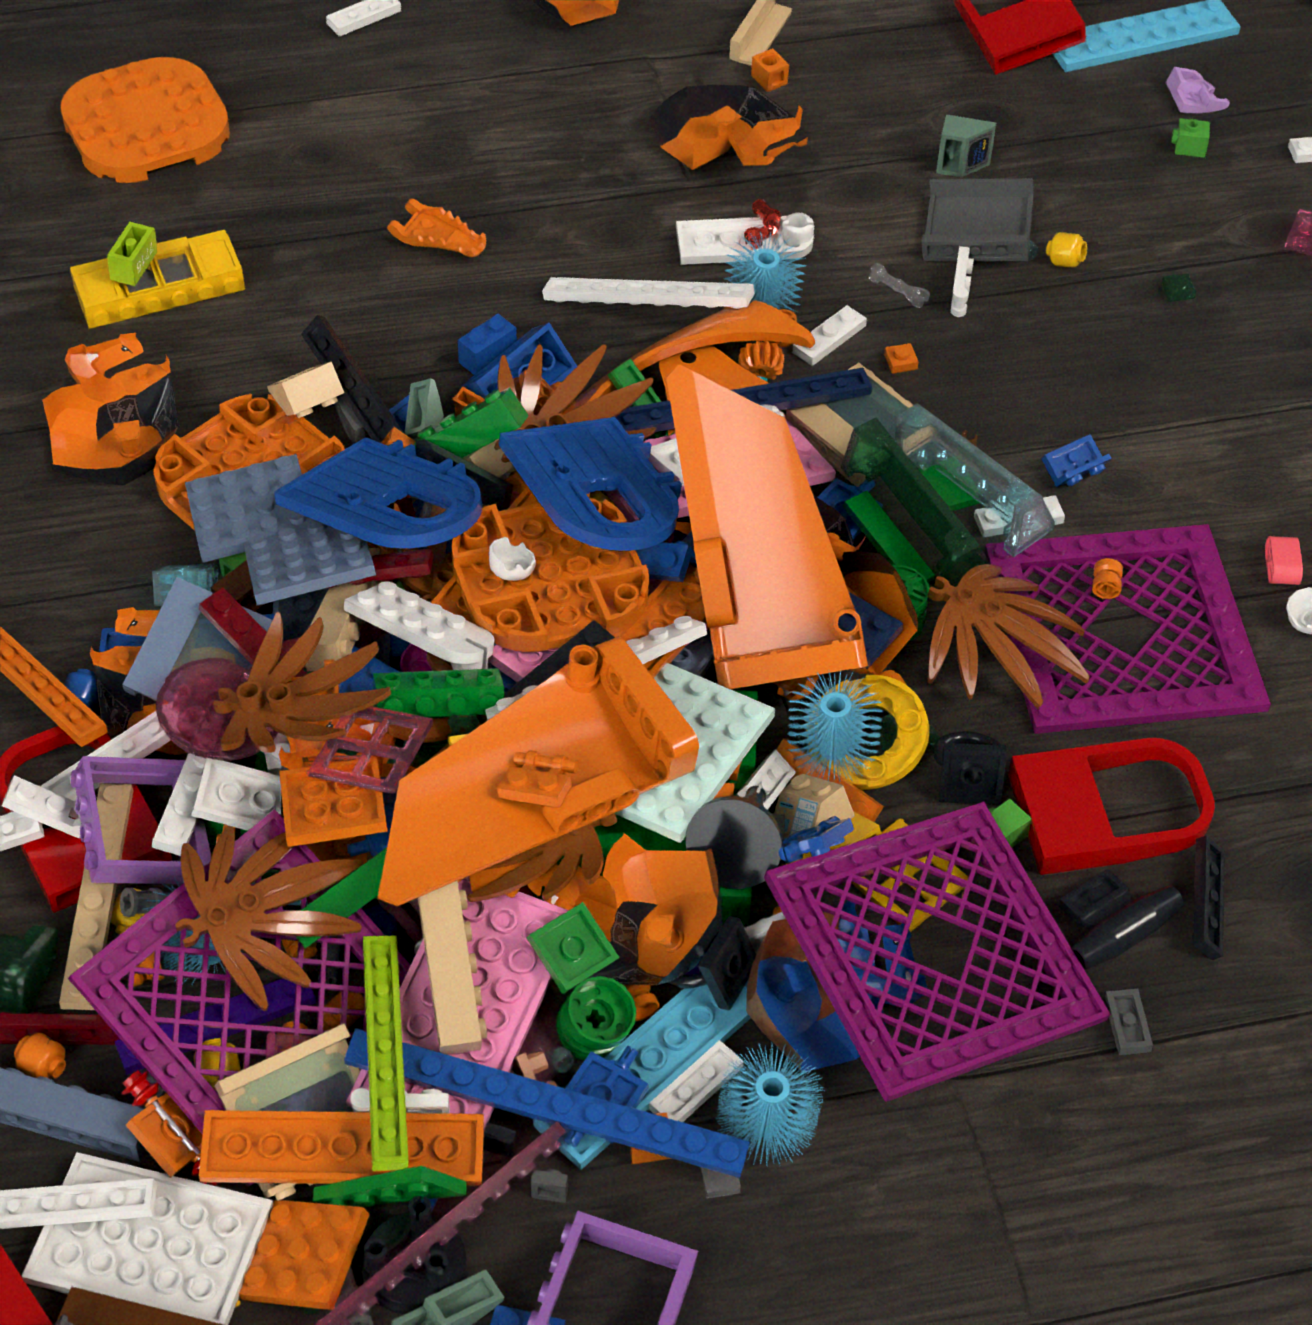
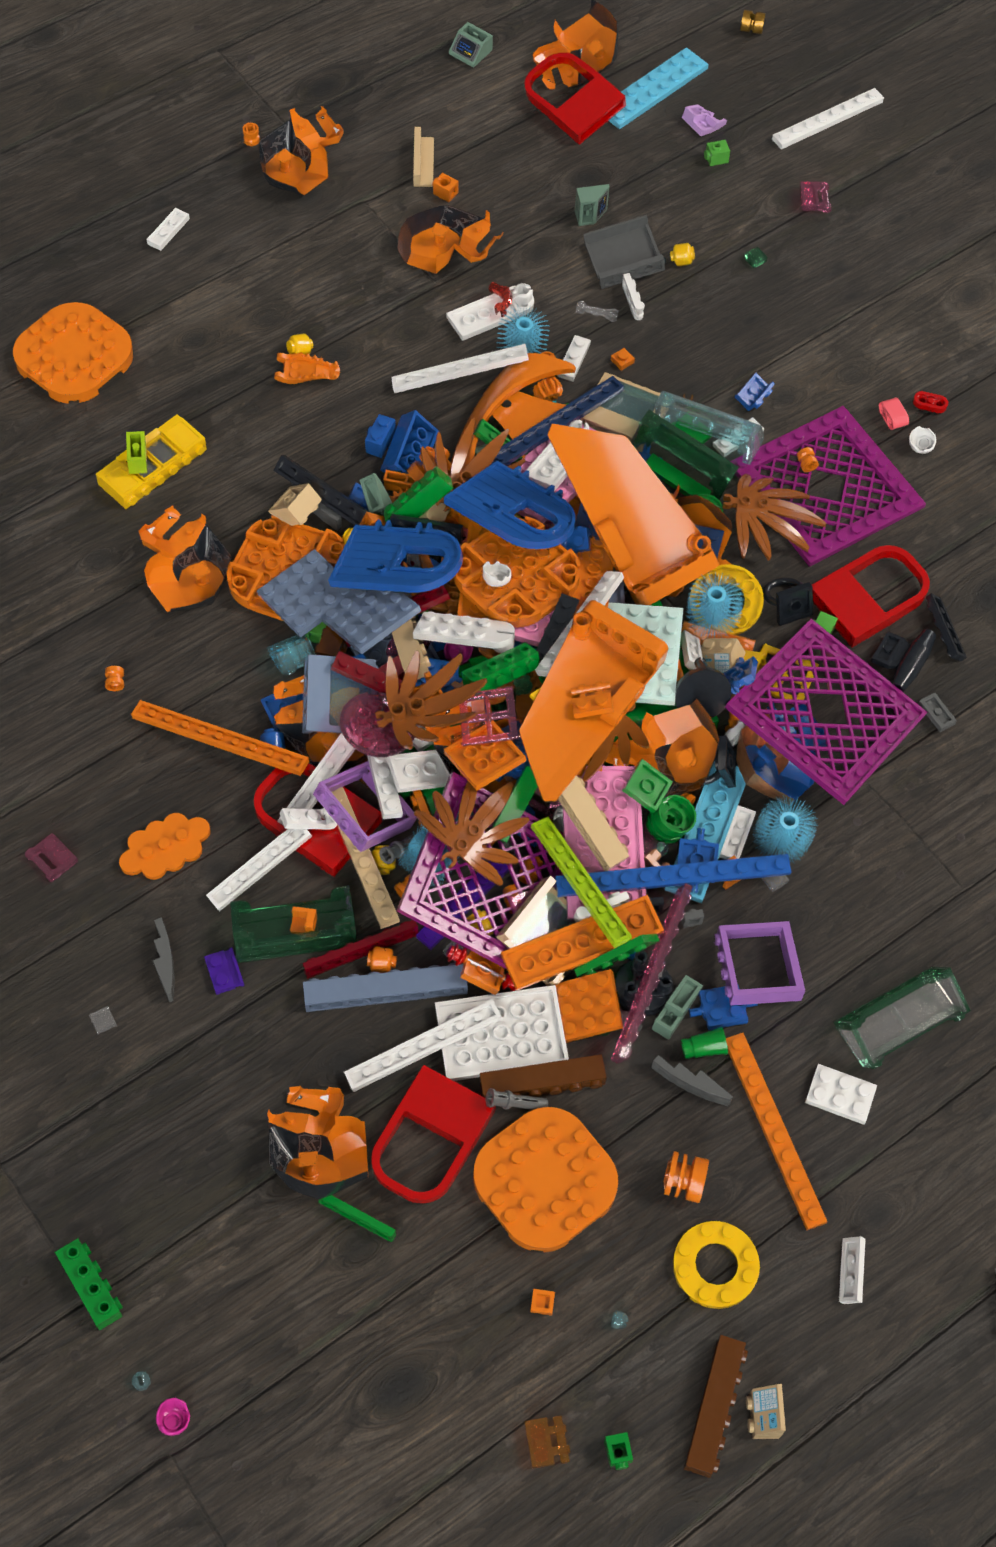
camera: 25 degrees left, 10 degrees up
none -> yellow head [286,334,313,354]

